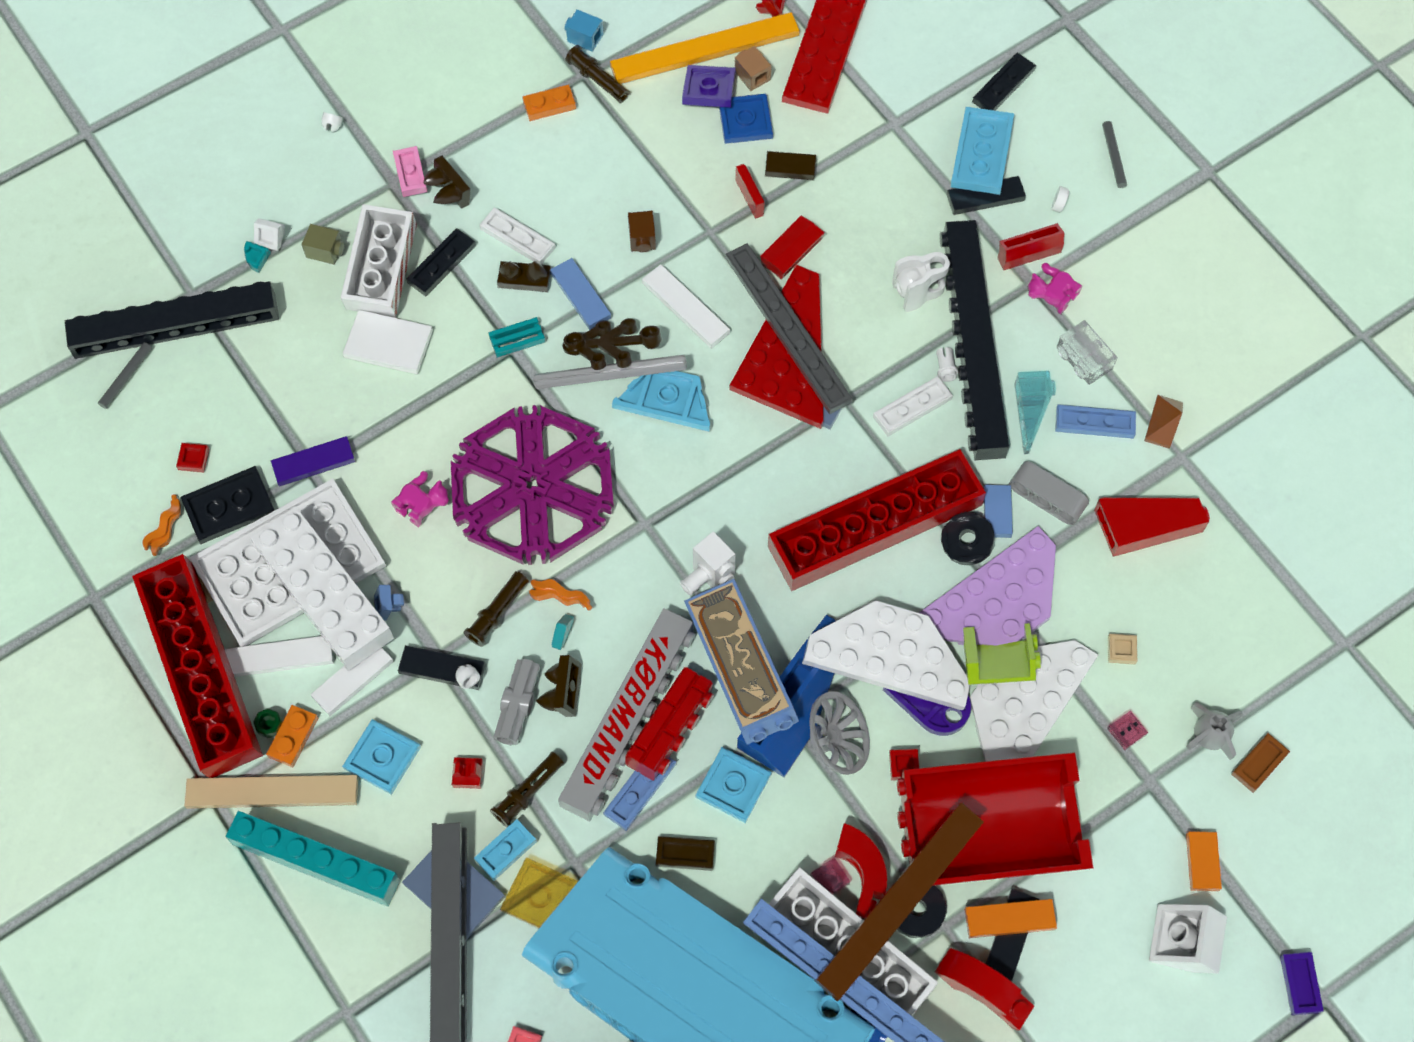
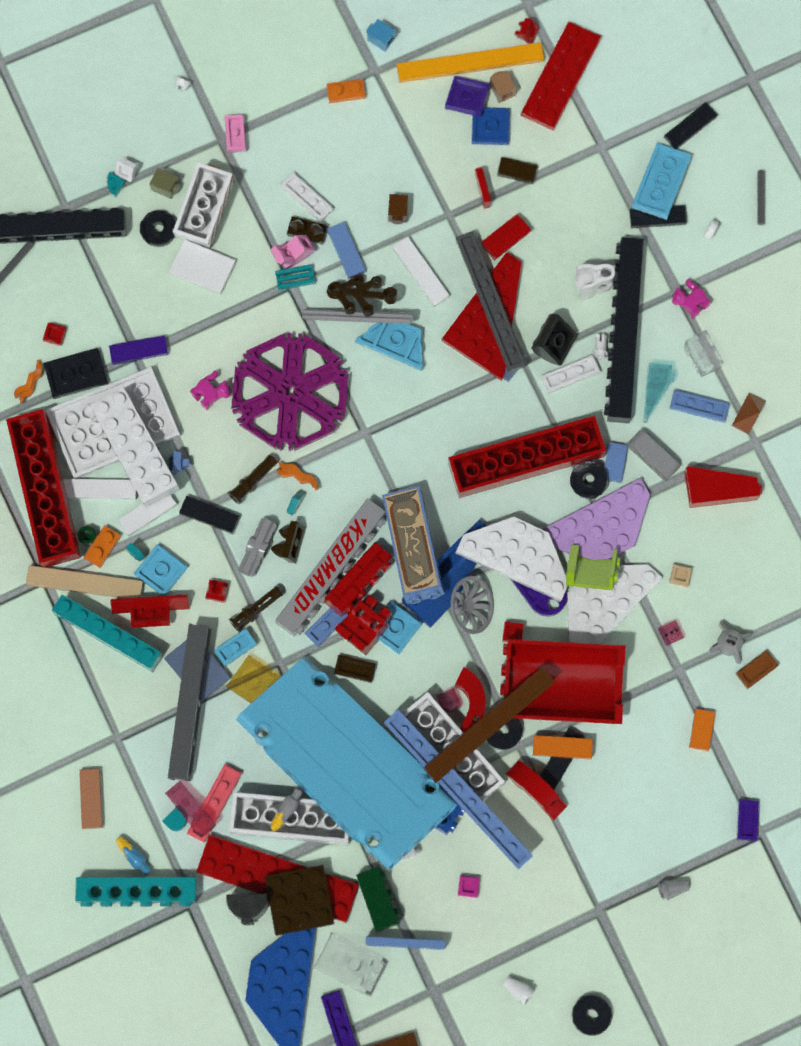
camera: 10 degrees right, 10 degrees up
black tile [406,228,476,297] -> none
dark brown tile [423,155,471,208] -> none
white hinge [455,664,480,689] -> none
dark brown pin [565,45,630,103] -> none
white brick [680,531,735,596] -> none
red piece [997,223,1064,271] -> none
white slope [1149,904,1227,974] -> none
none -> red bracket [110,594,189,628]
none -> teal tile [126,542,145,562]
none -> black tile [140,210,176,247]
none -> bright pink brick [270,235,316,268]
none -> red hips [334,595,393,656]
none -> pearl dark grey brick [531,314,578,366]

